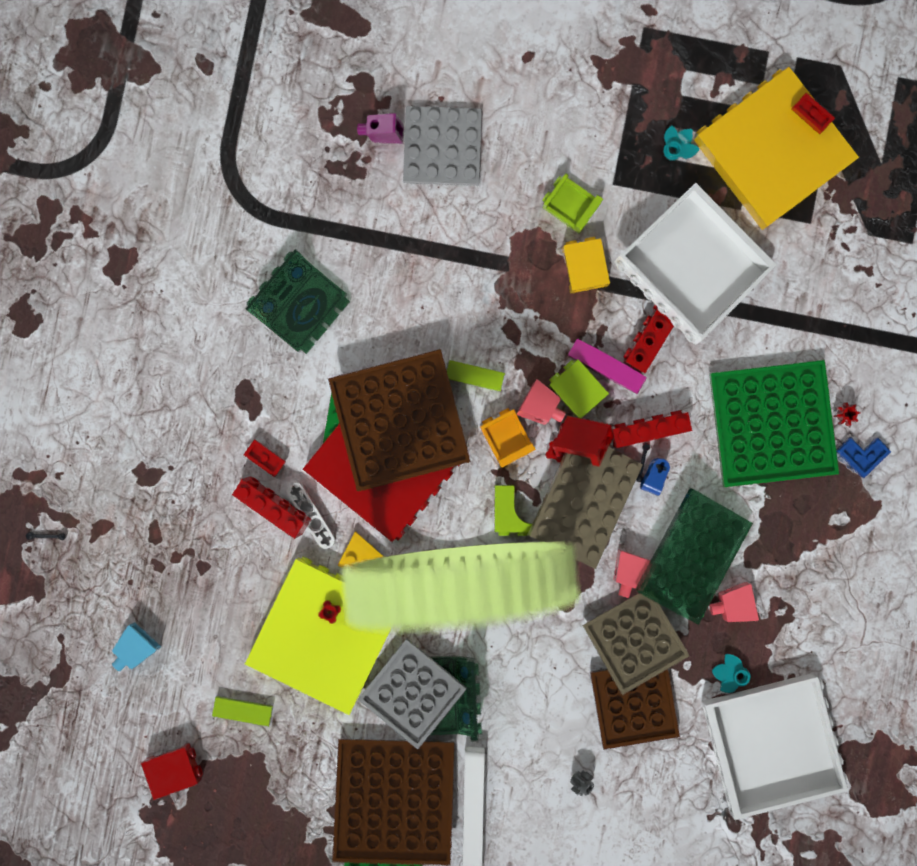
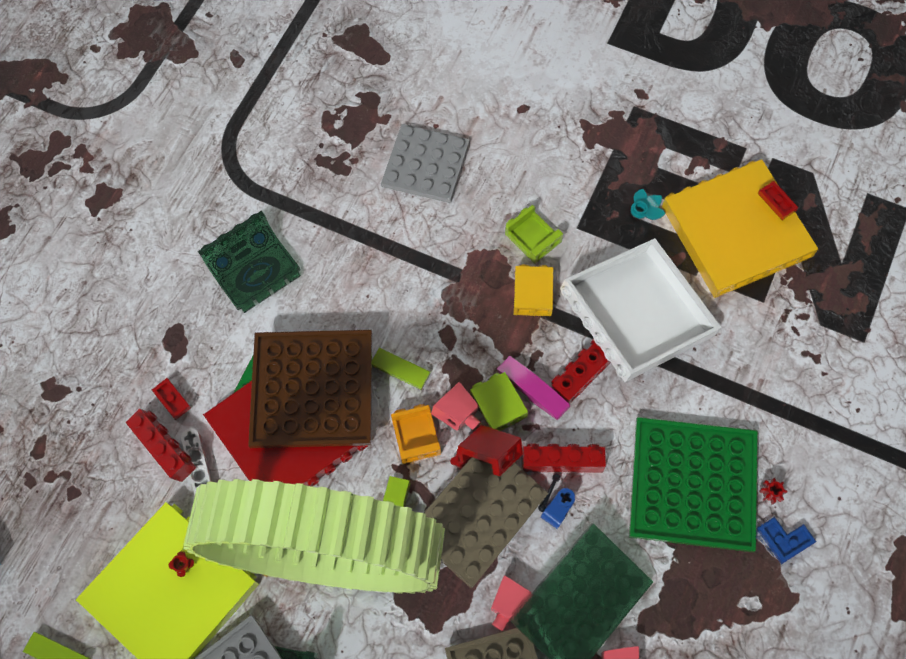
camera: 15 degrees right, 20 degrees down
magenta torso [357,113,404,144] -> none

